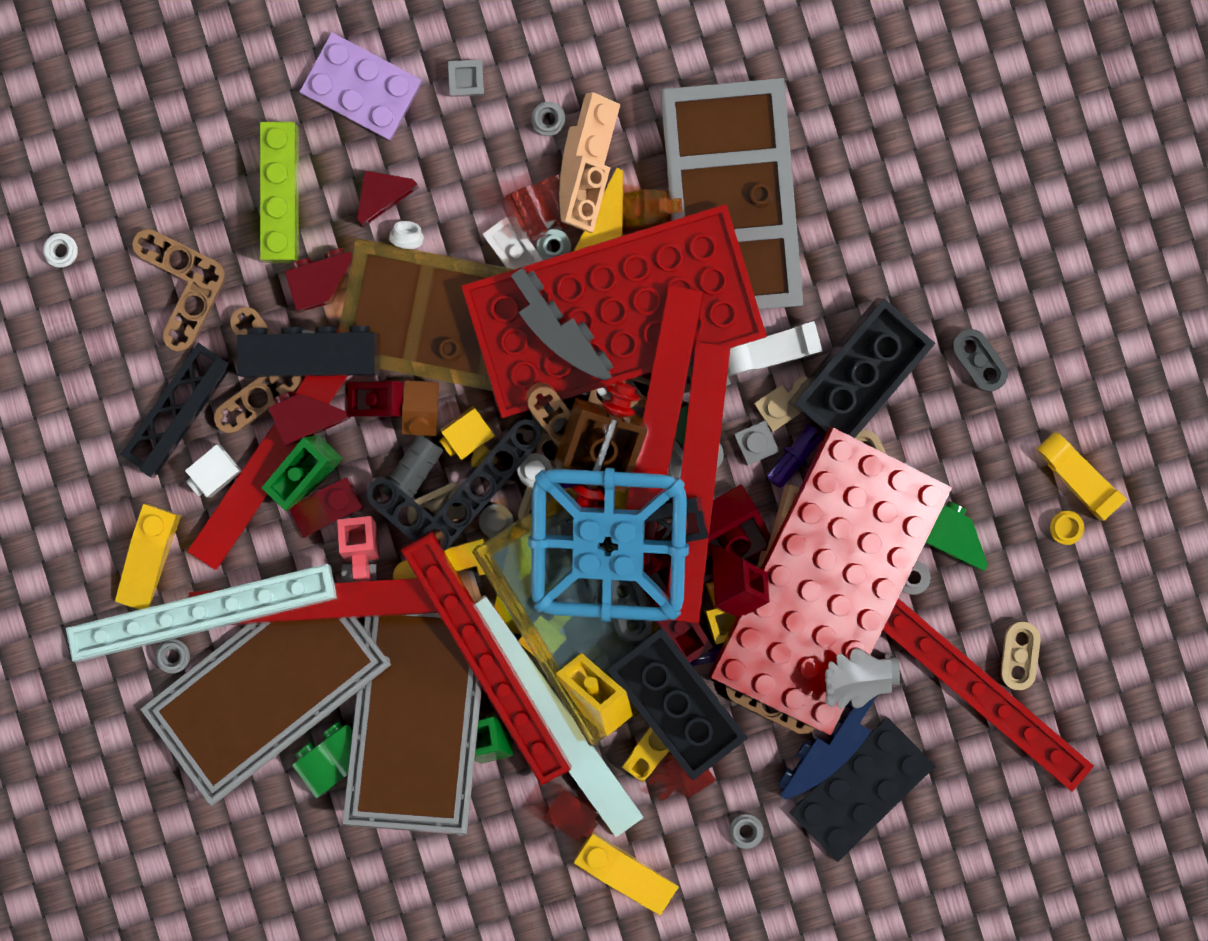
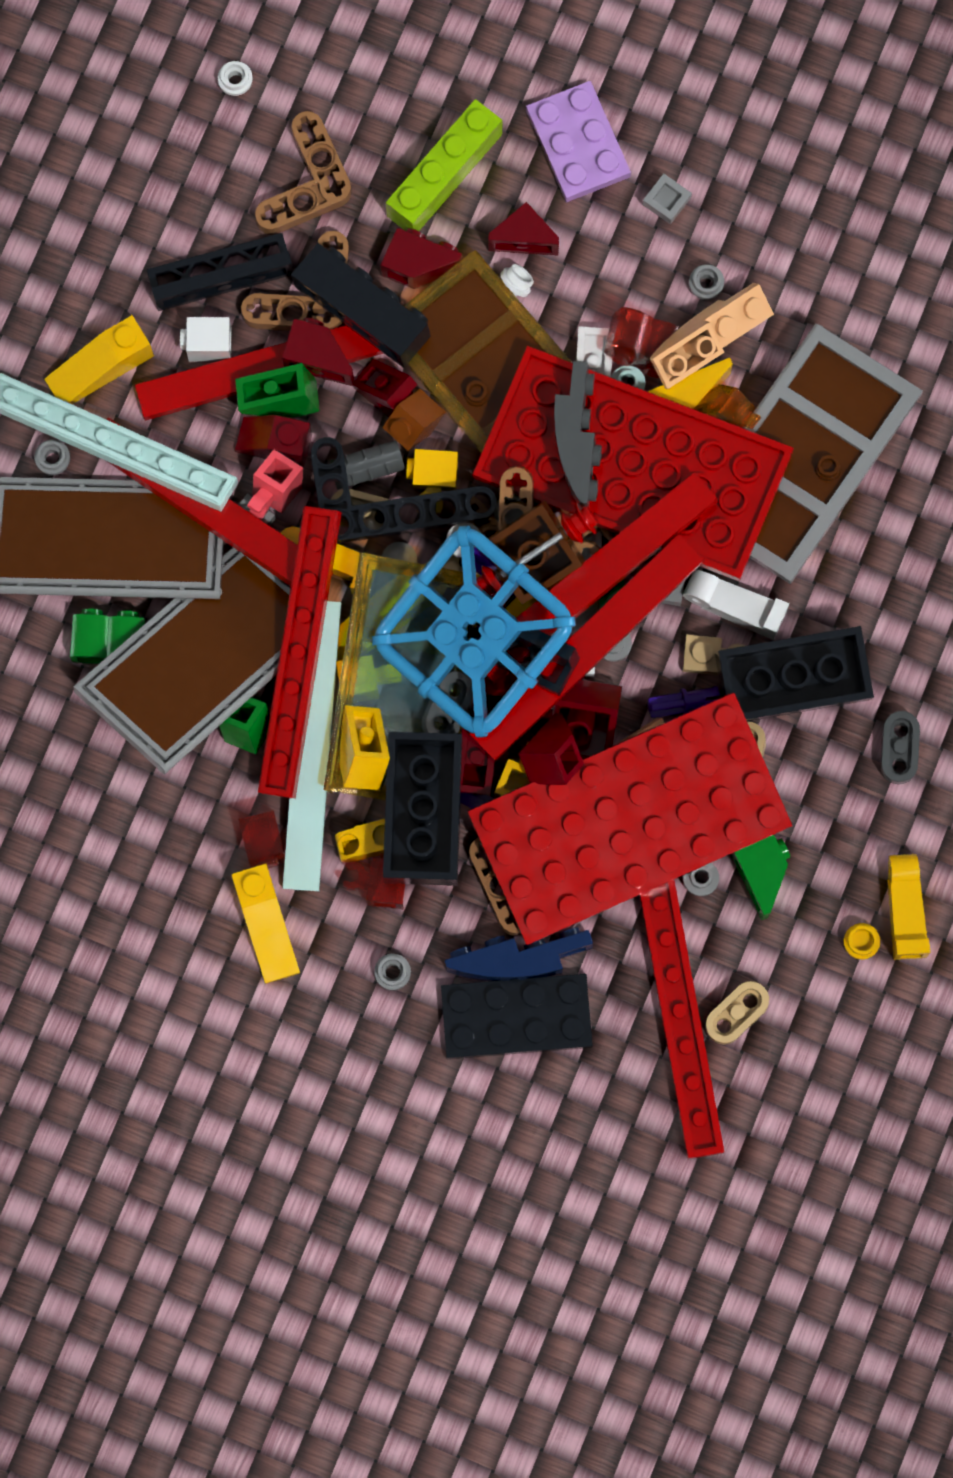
camera: 40 degrees right, 10 degrees down
light grey plate [734,420,779,466] -> none
light grey plant [825,648,900,709] -> none

